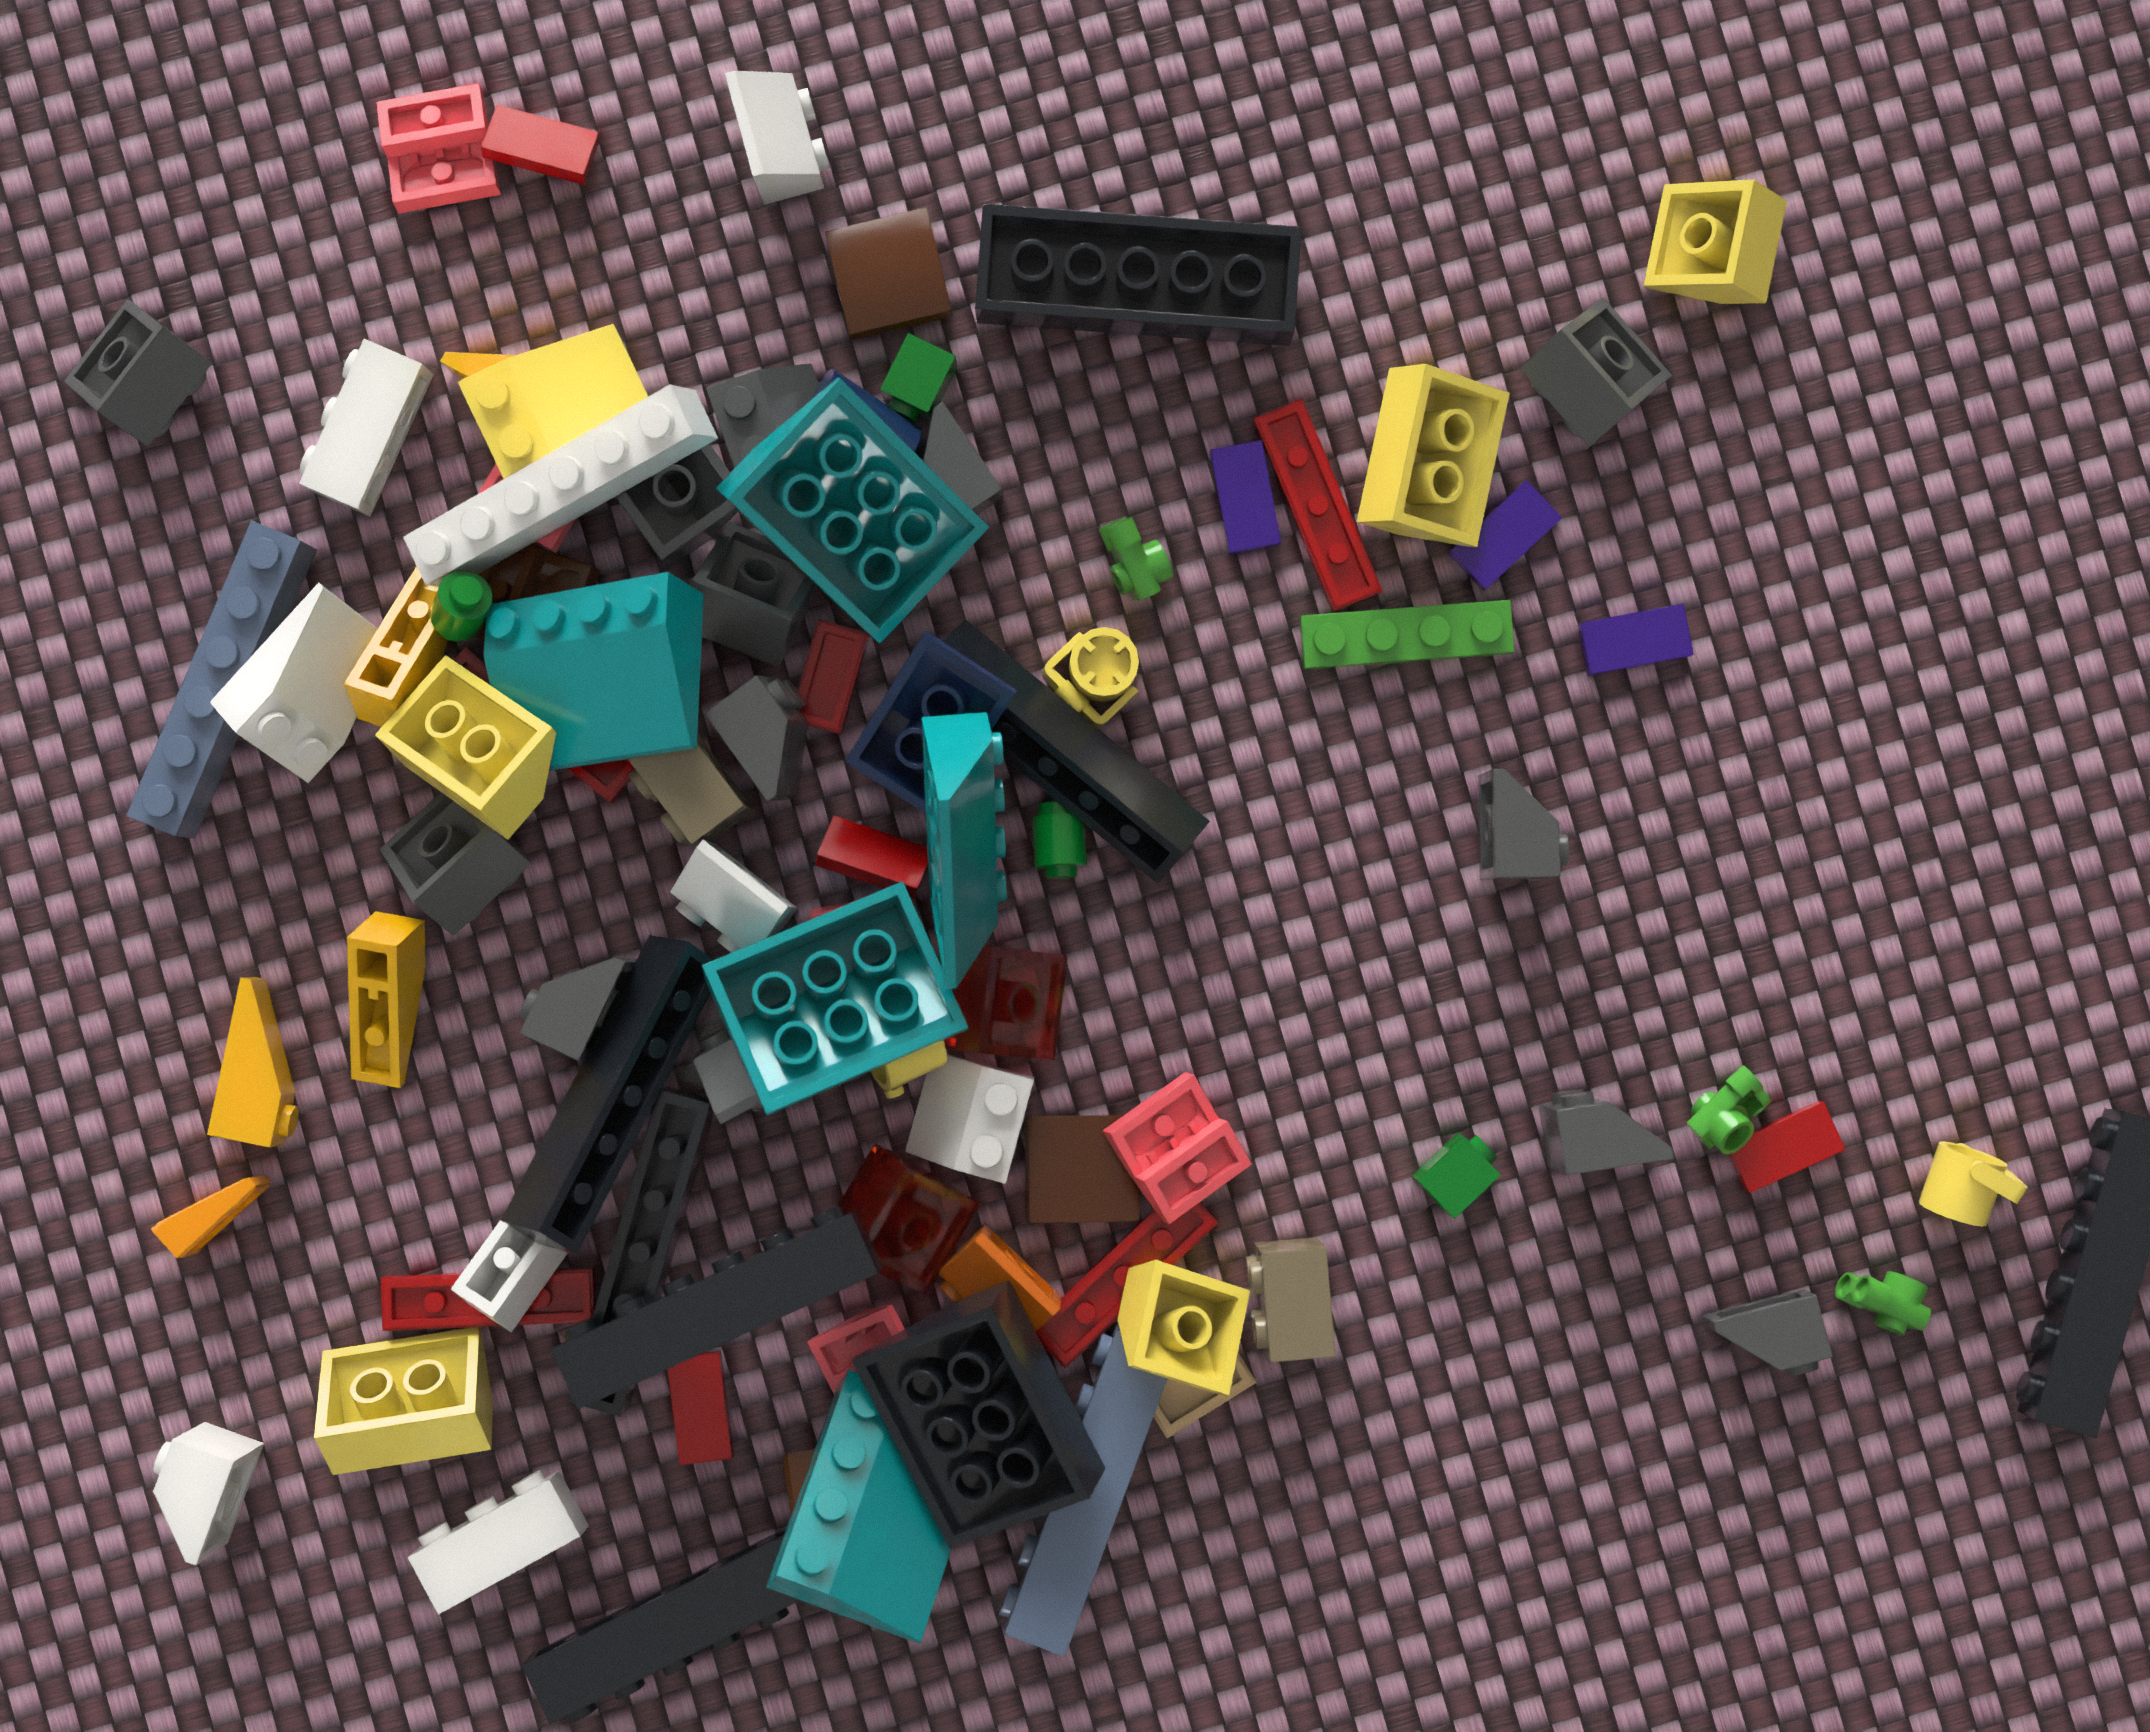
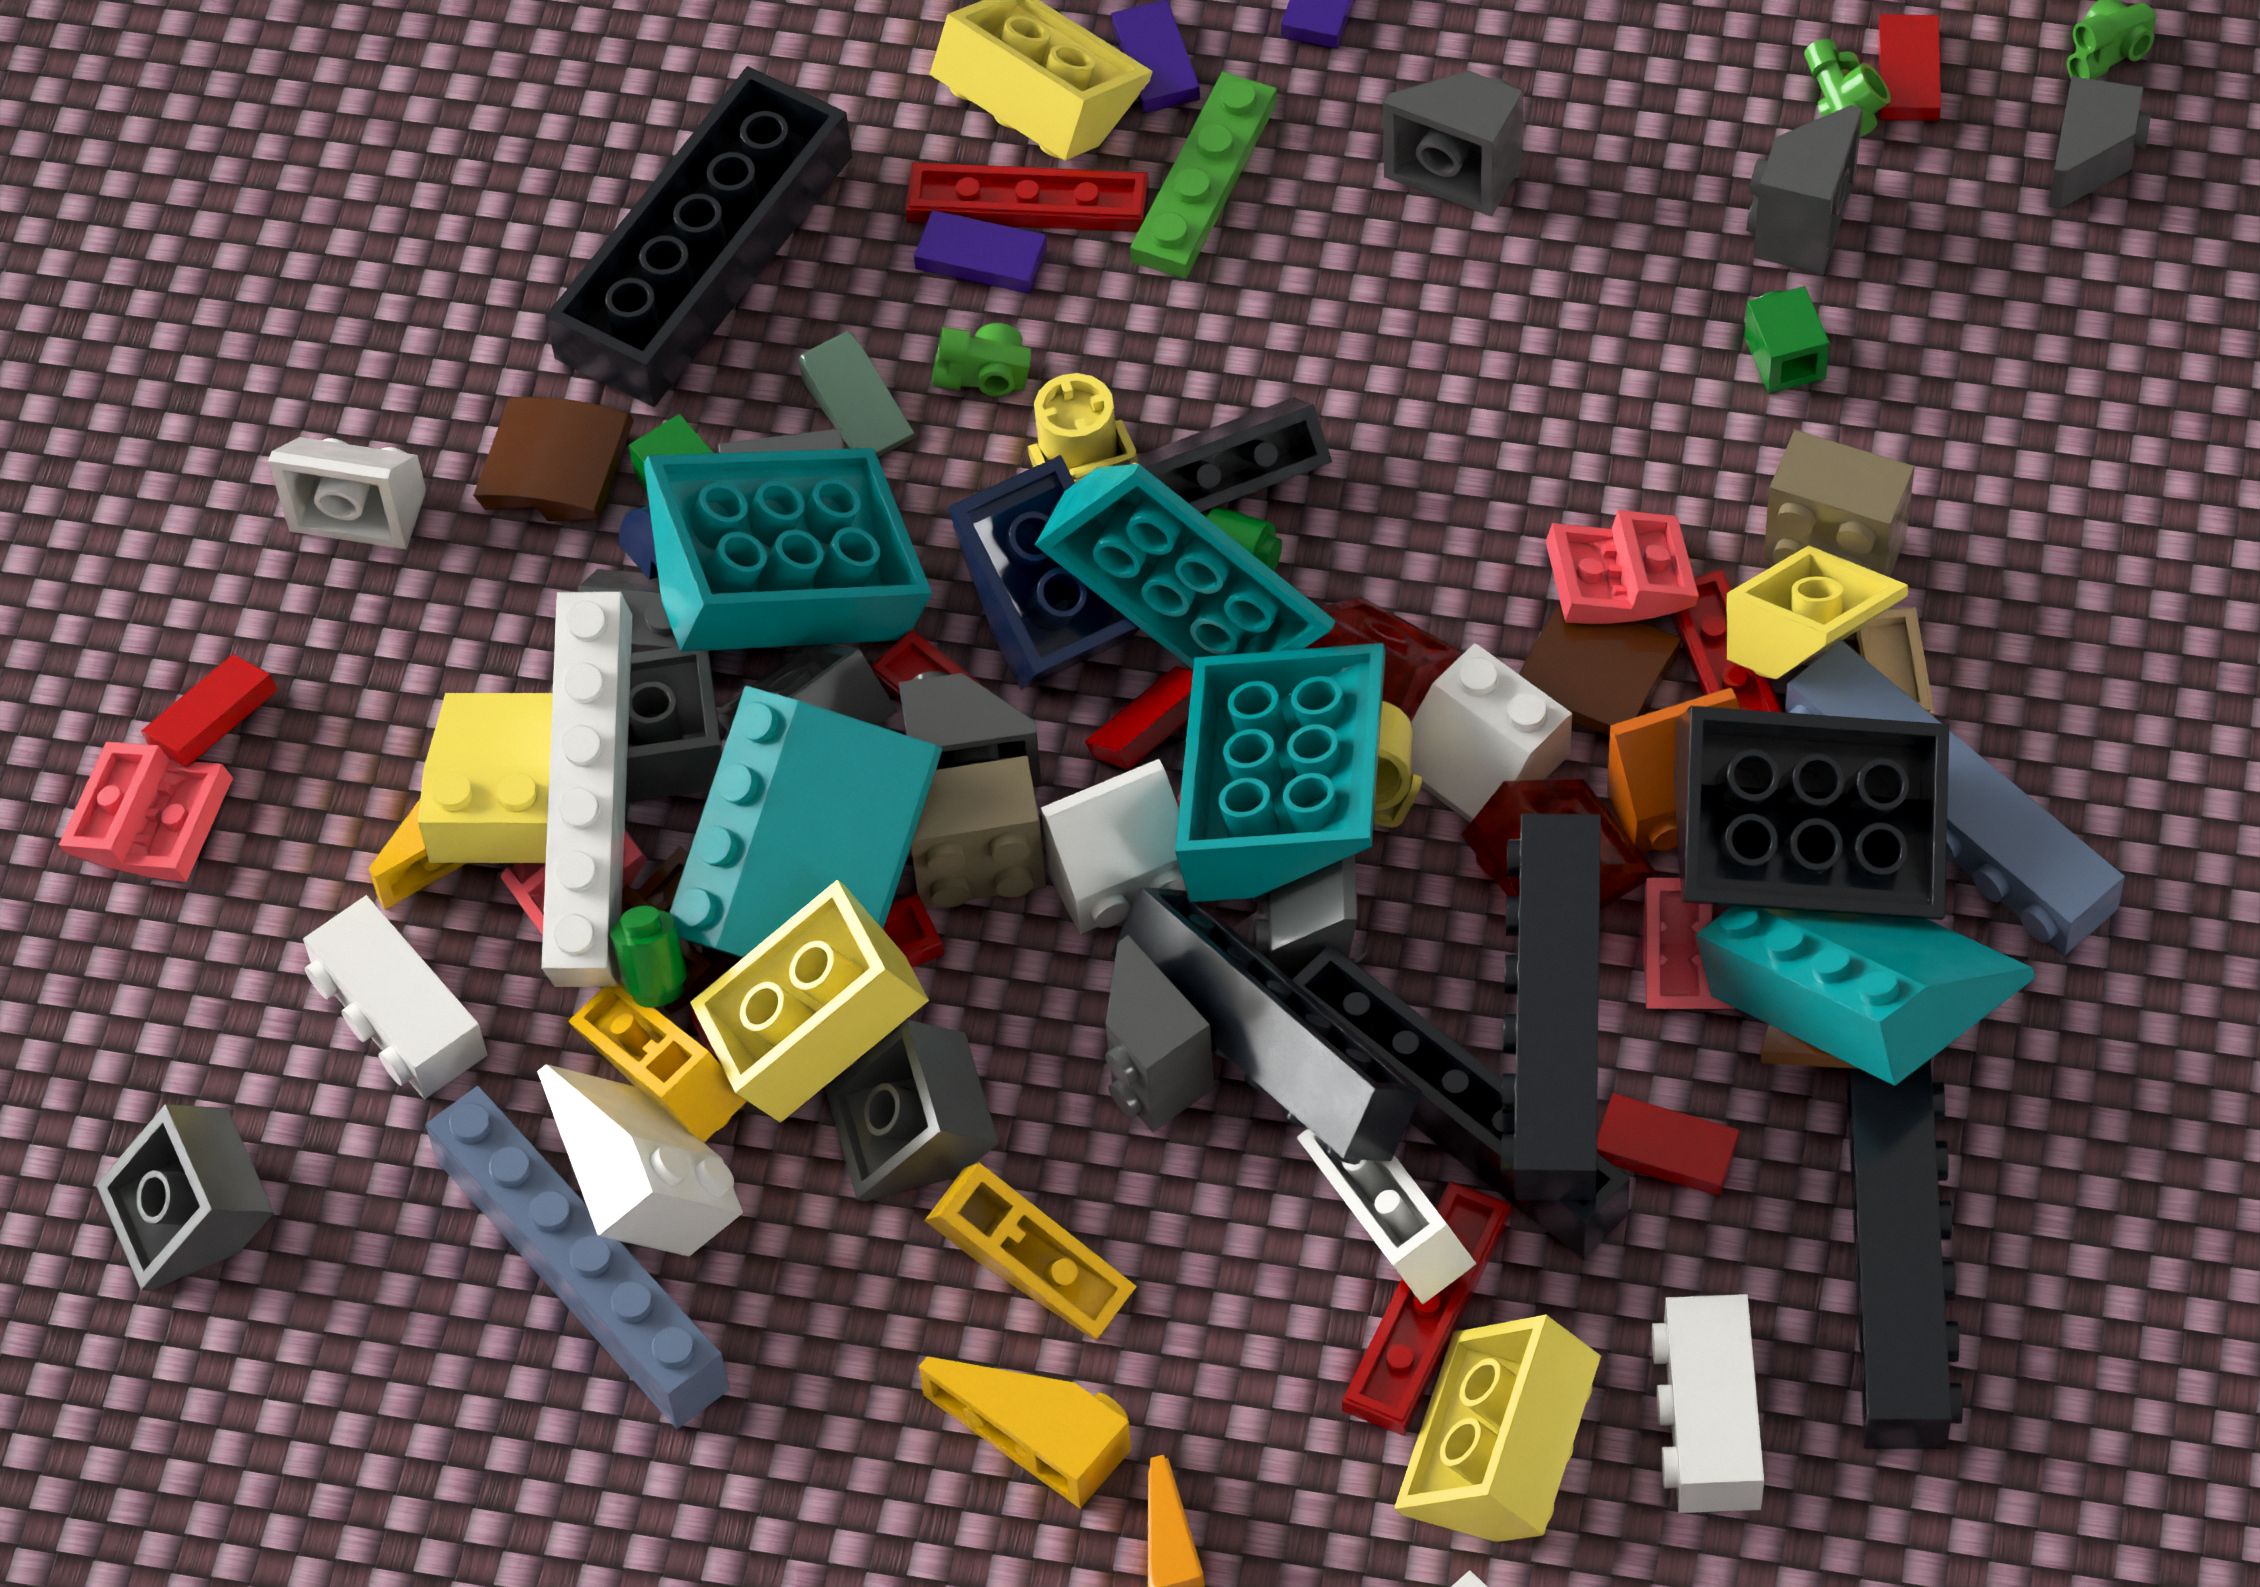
camera: 55 degrees left, 30 degrees down
none -> sand green slope [799,331,915,457]

